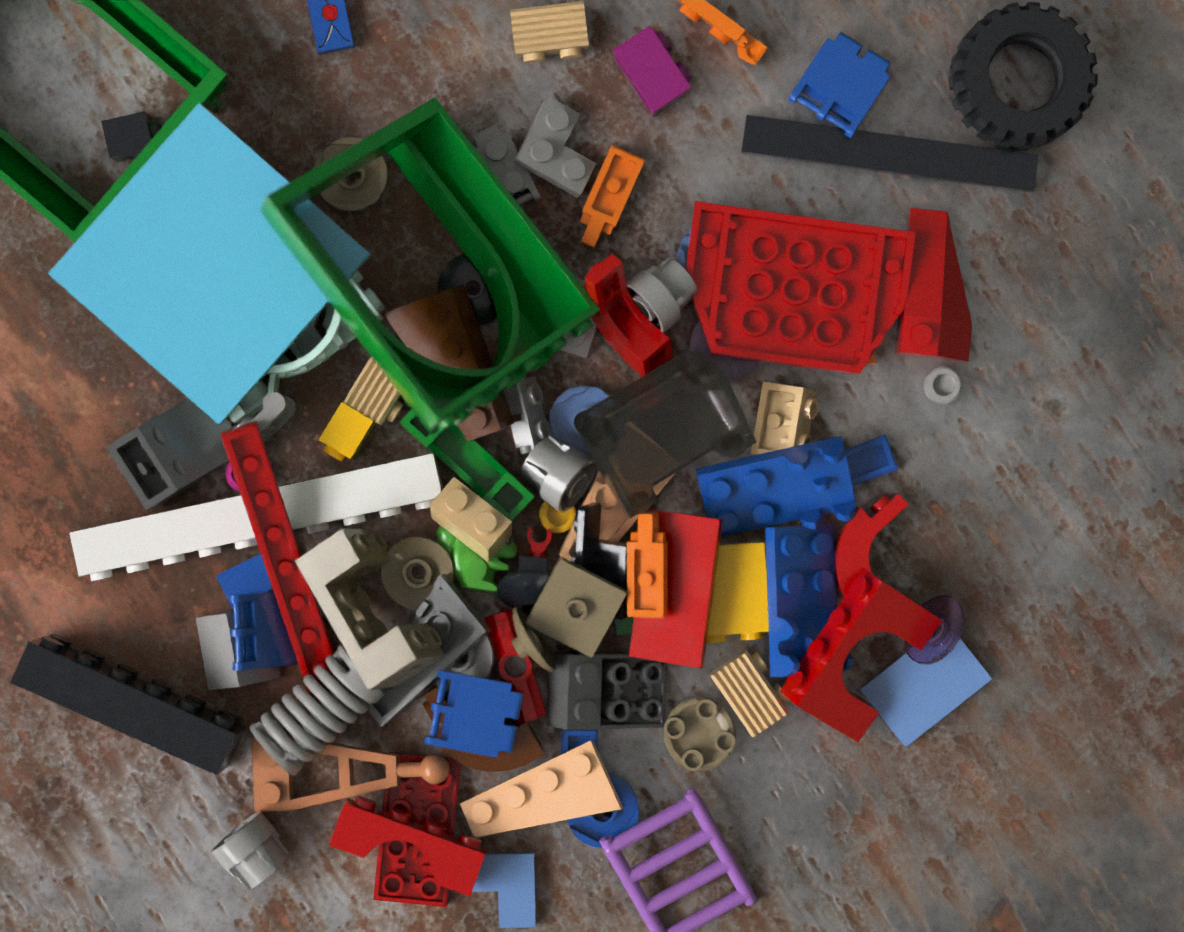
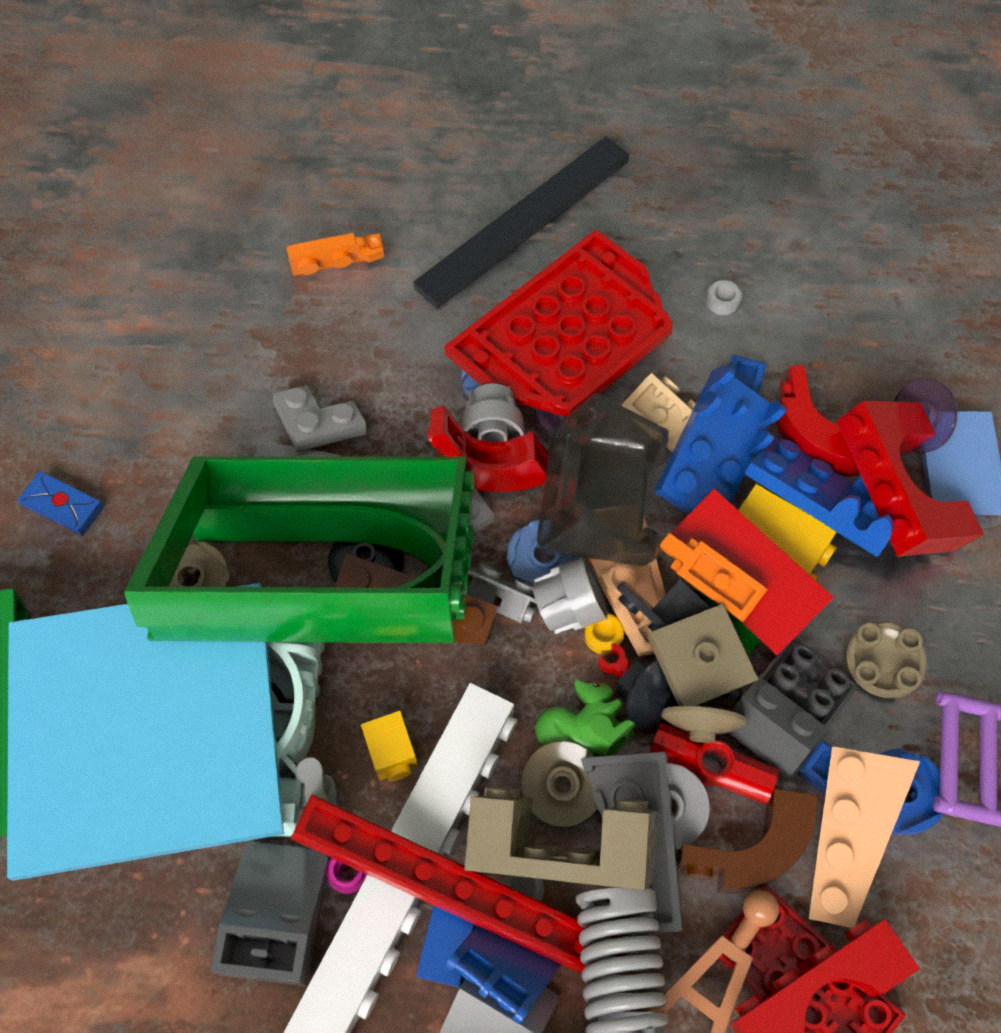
camera: 55 degrees left, 25 degrees down
tan brick [343,357,404,426] -> none
green arch [399,409,535,521] -> none
blue plate [424,669,524,758] -> none
tan brick [430,477,512,563] -> none
medium blue tile [472,852,536,928] -> none
tan brick [510,1,589,64] -> none
orange hinge [580,145,645,250] -> none
magenta brick [612,26,692,117] -> none
tan brick [709,649,790,738] -> none
blue plate [788,32,891,139] -> none
red wedge [895,208,972,362] -> none
black tyre [949,2,1098,150] -> none

